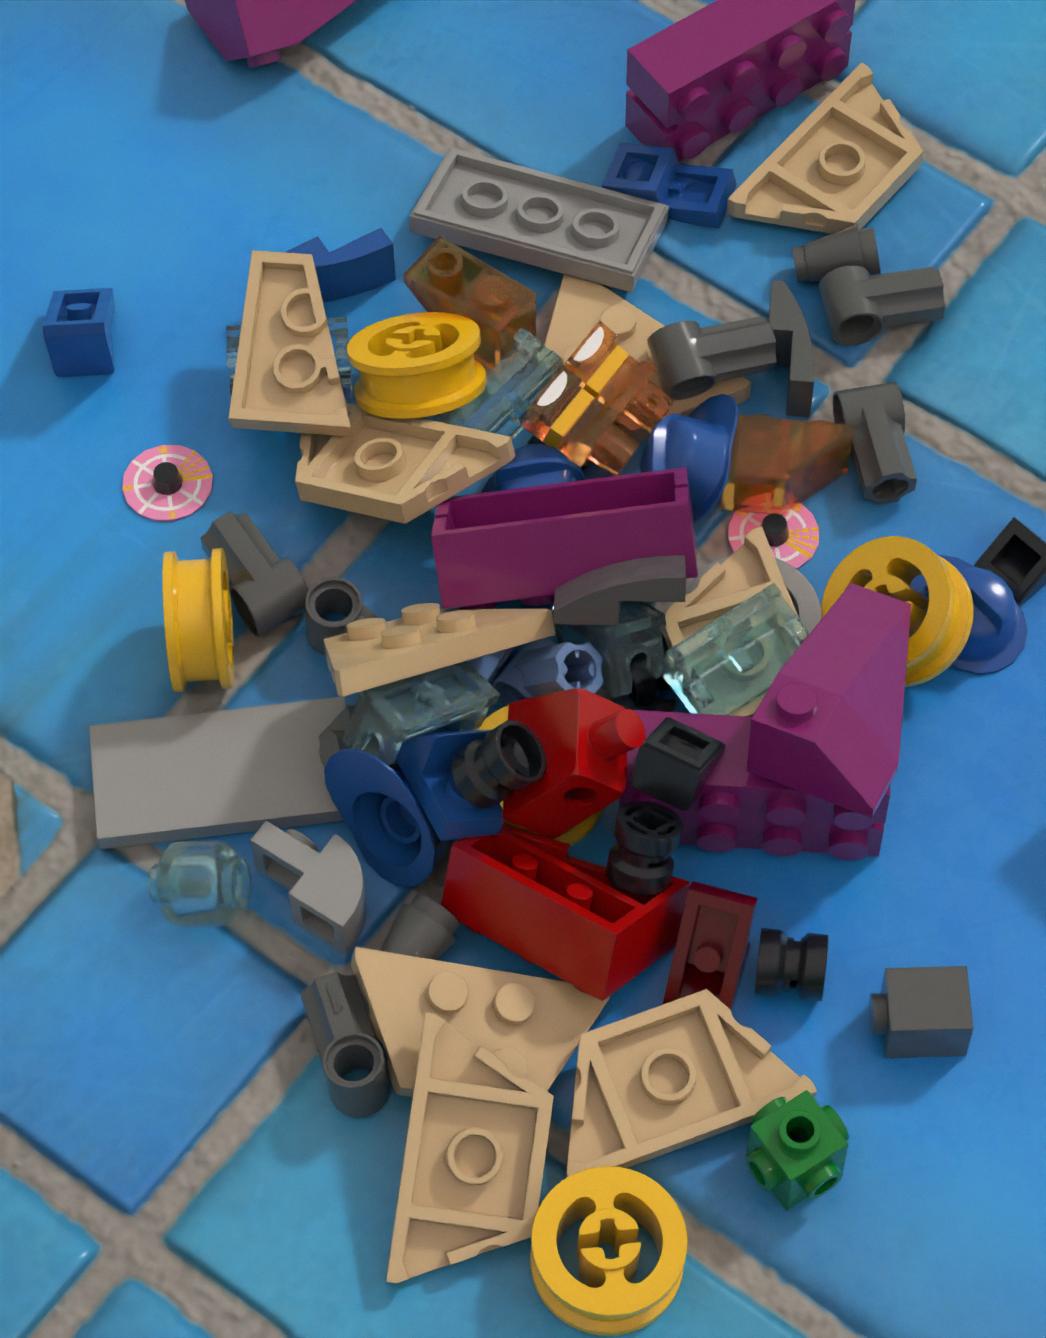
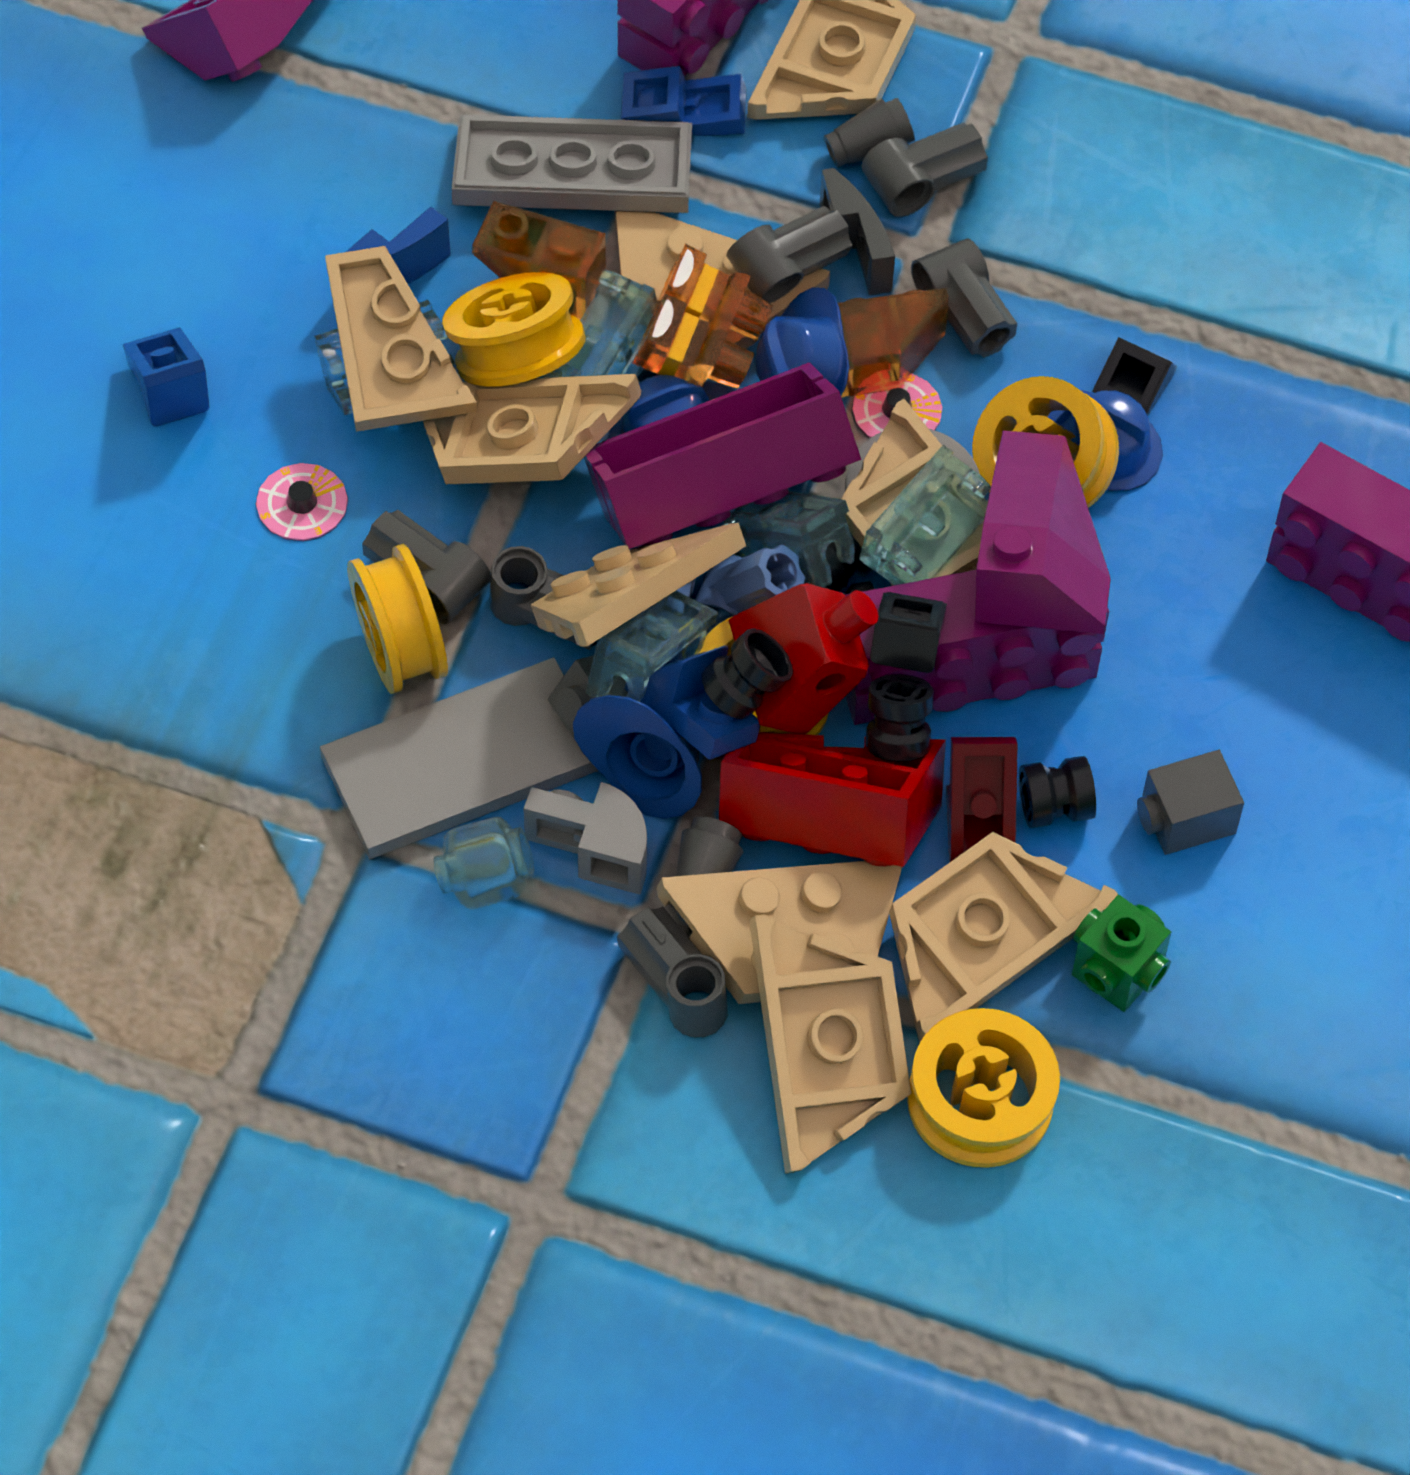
camera: 20 degrees left, 0 degrees up
dark grey slope [553,555,686,626] -> none

